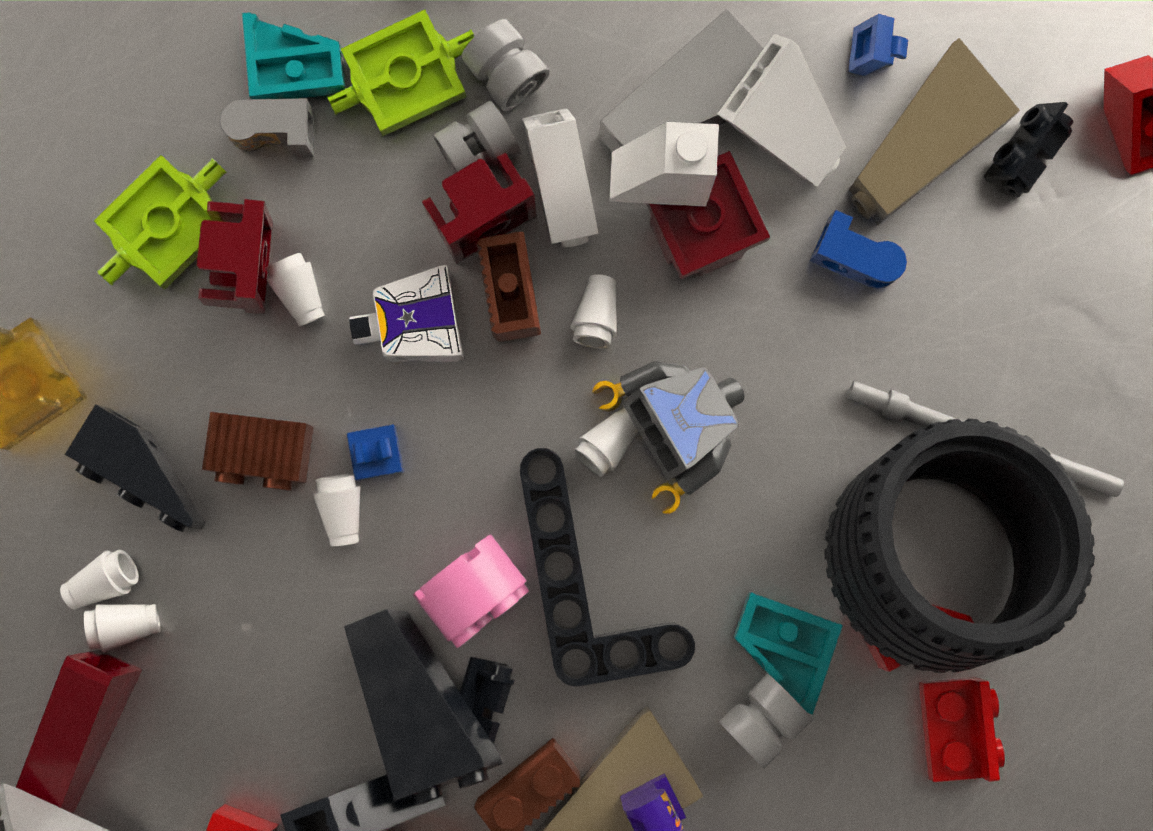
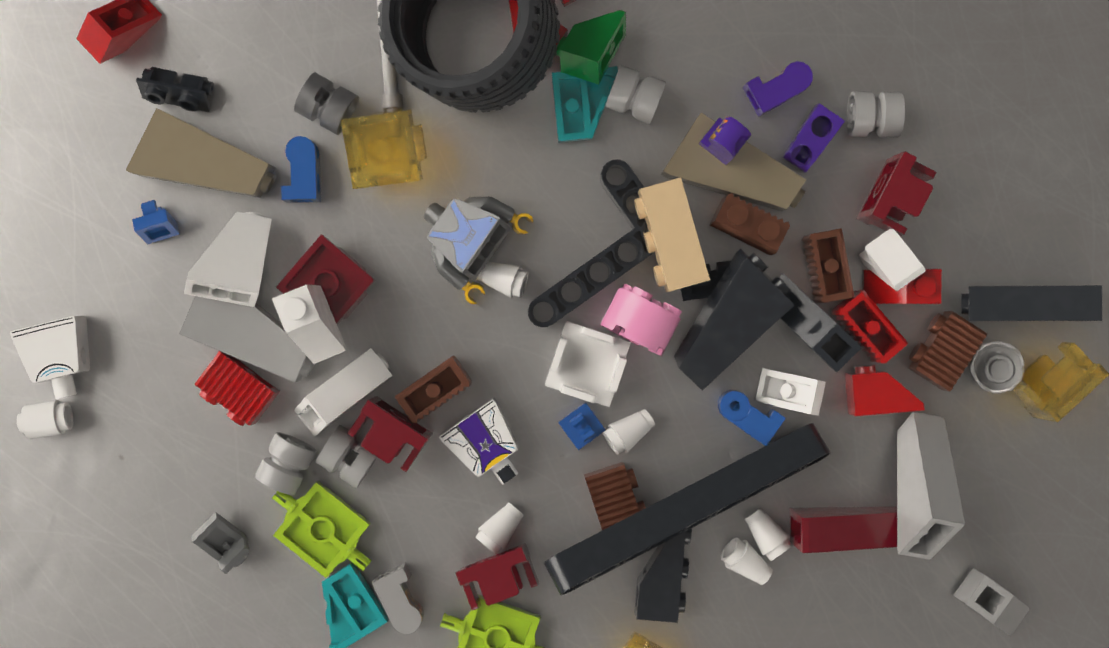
camera: 115 degrees left, 5 degrees up
white cone [570,275,617,349] -> none
none -> red brick [195,351,280,426]
none -> flat silver wheel [294,72,359,135]
none -> clear yellow panel [340,109,427,189]
none -> black beam [544,423,831,596]
none -> white panel [545,321,631,407]
none -> green slope [557,10,626,85]
none -> tan brick [634,177,710,292]
none -> blue leg [718,390,786,446]
none -> white slope [755,368,826,416]

